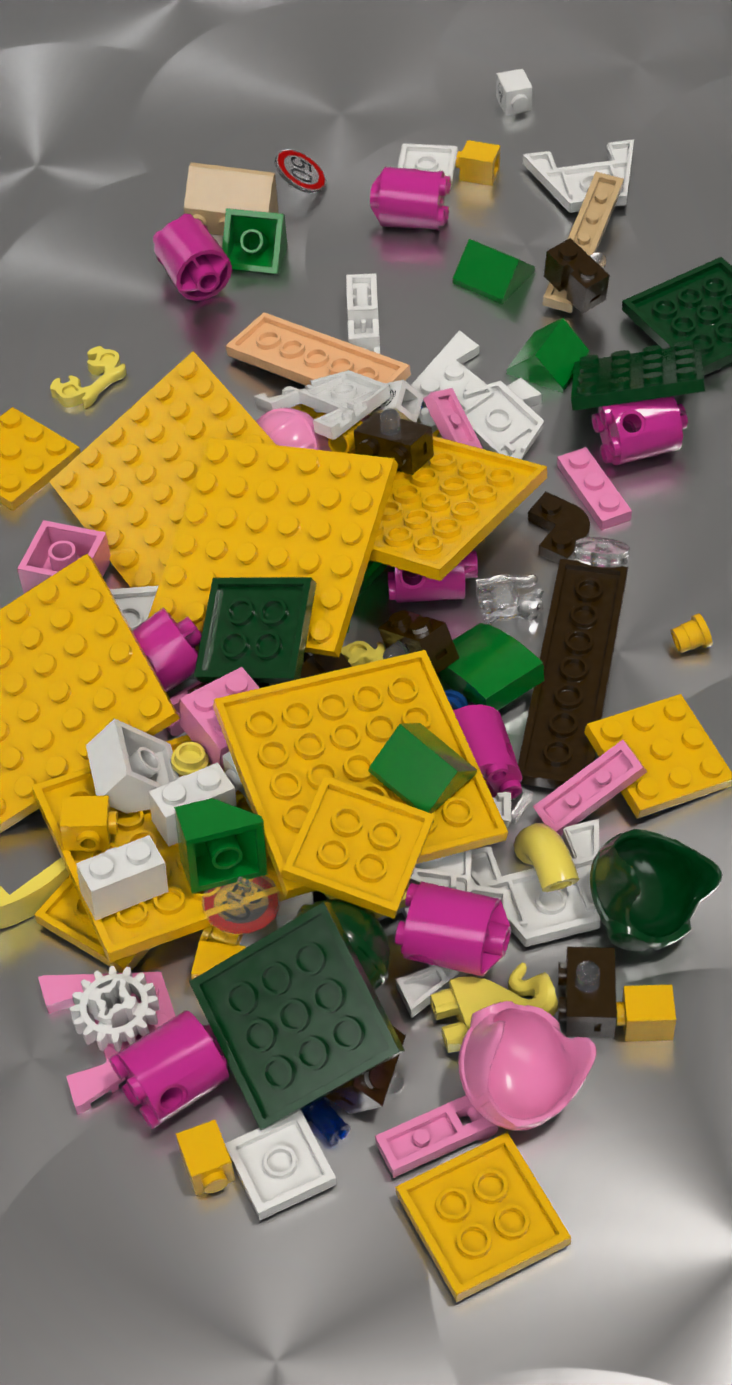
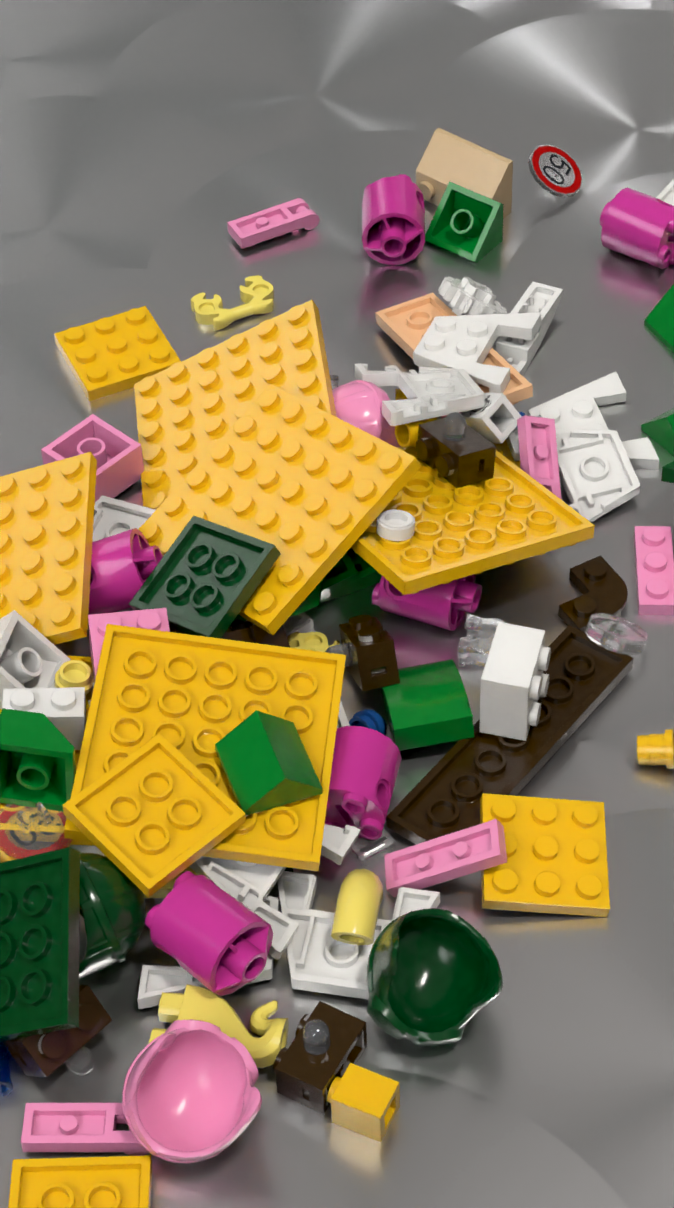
camera: 25 degrees right, 5 degrees down
none -> bright pink plate [227,198,320,249]
none -> white tile [376,509,415,541]
none -> white wing [413,312,541,393]
none -> white gear [438,276,507,316]
none -> white brick [479,622,551,741]

